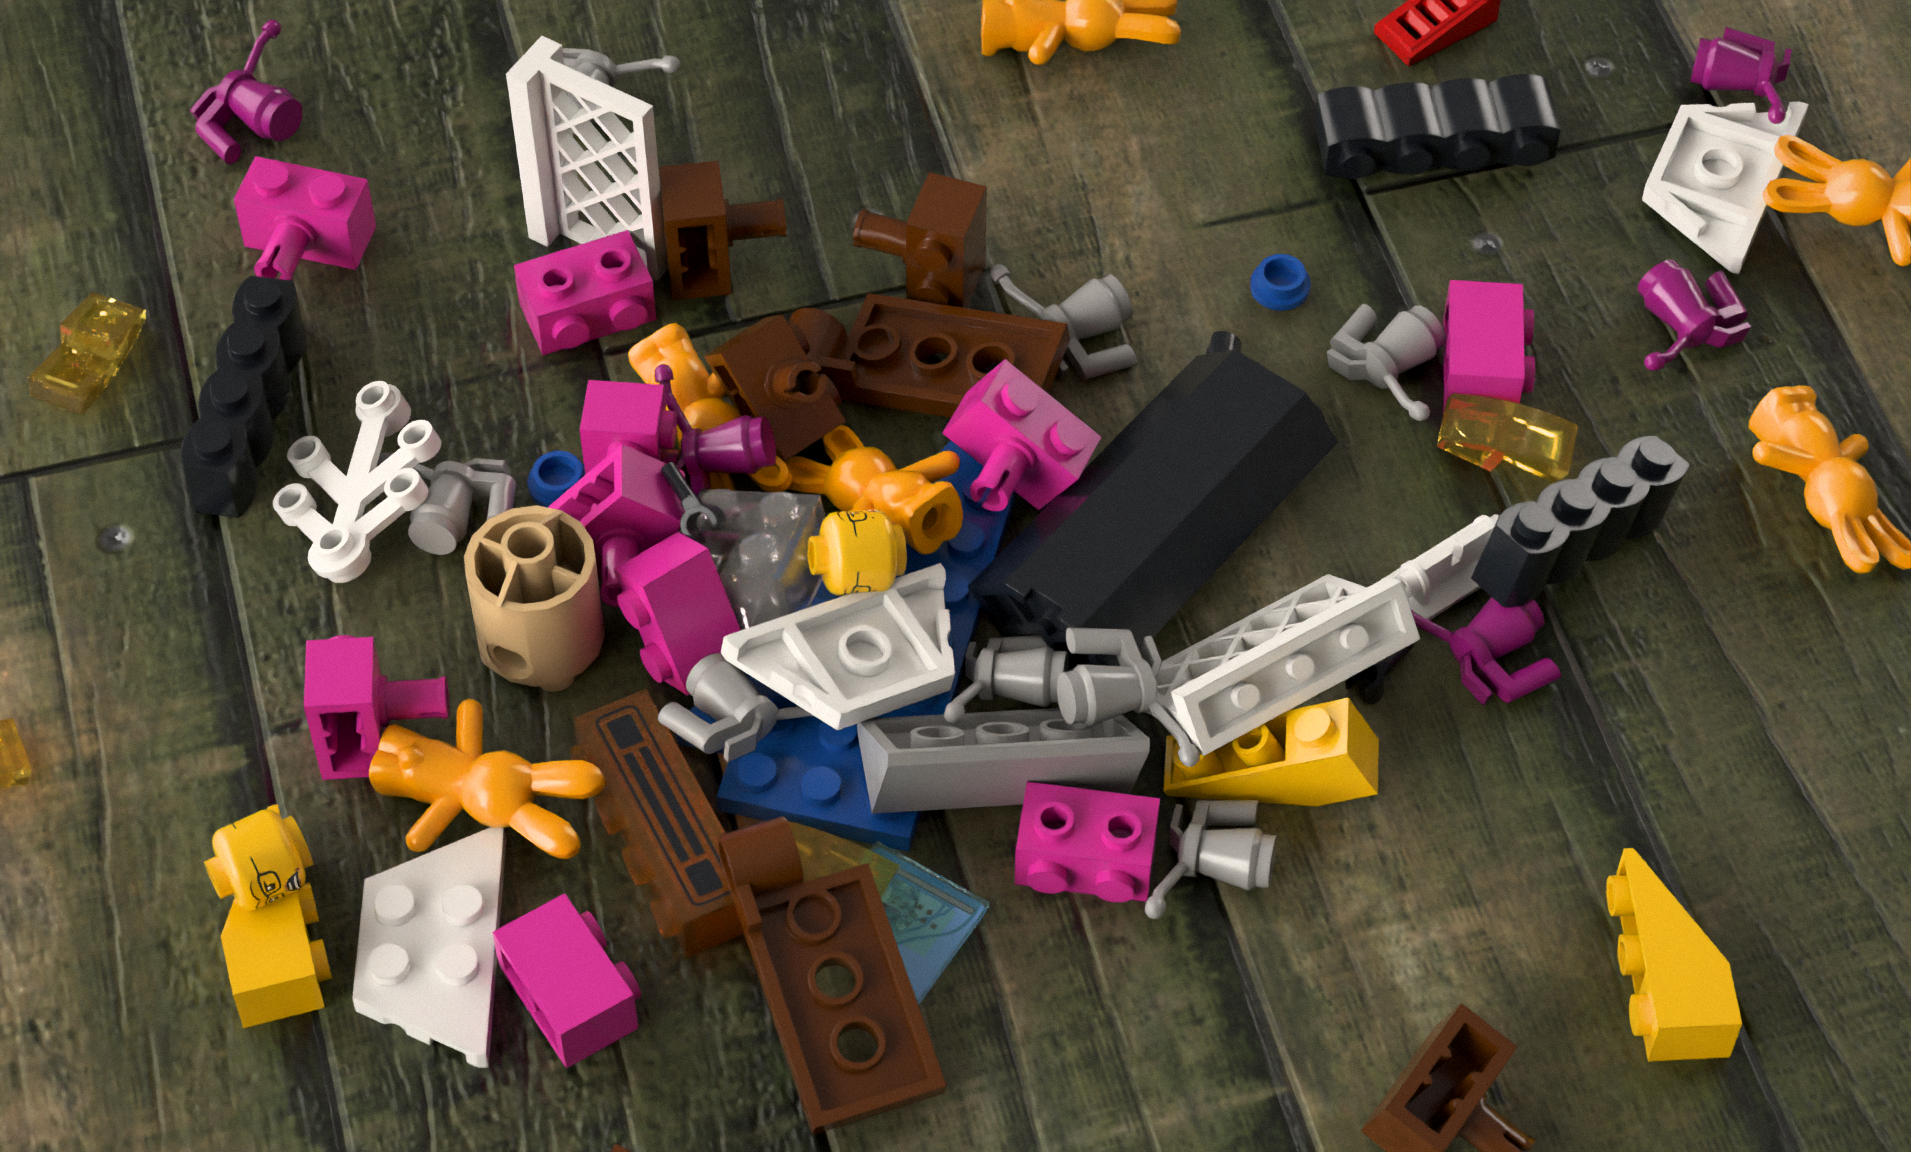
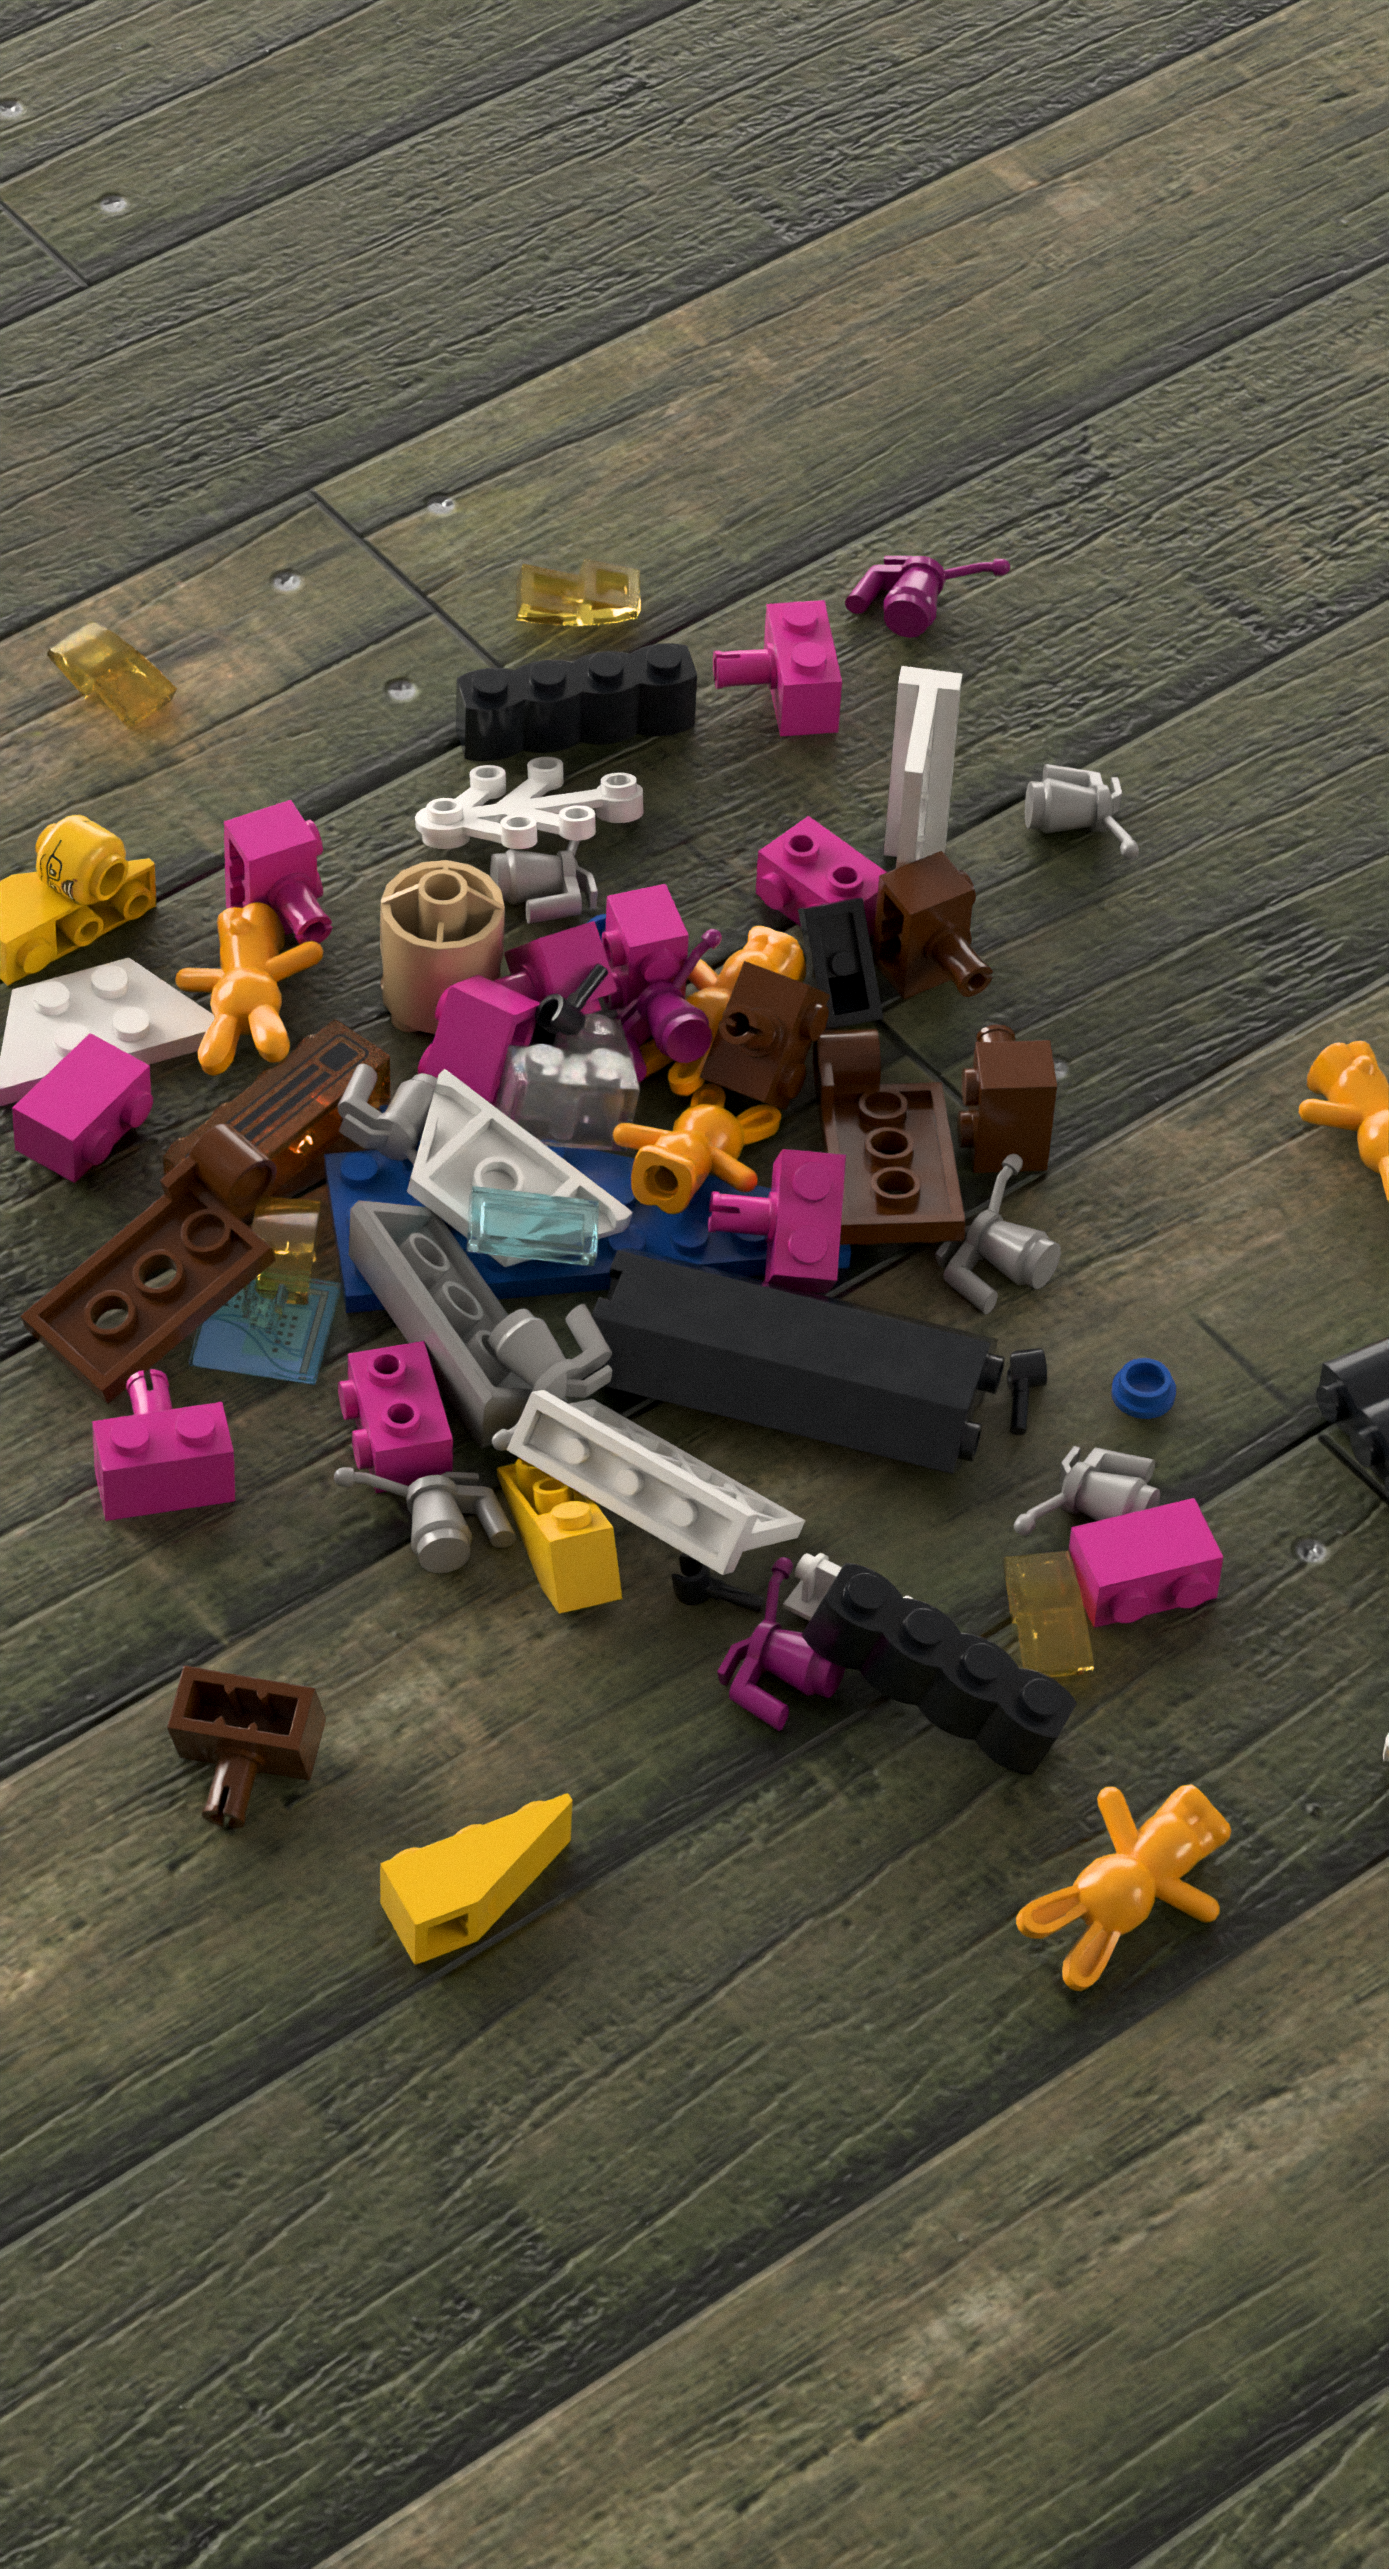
camera: 65 degrees right, 5 degrees down
yellow head [807,509,907,596] -> none
light grey piece [944,635,1069,724] -> none
magenta piece [1637,259,1751,371] -> none
none -> dark pink brick [92,1369,235,1521]
none -> clear light blue tile [467,1186,599,1266]
none -> black slope [798,898,883,1030]

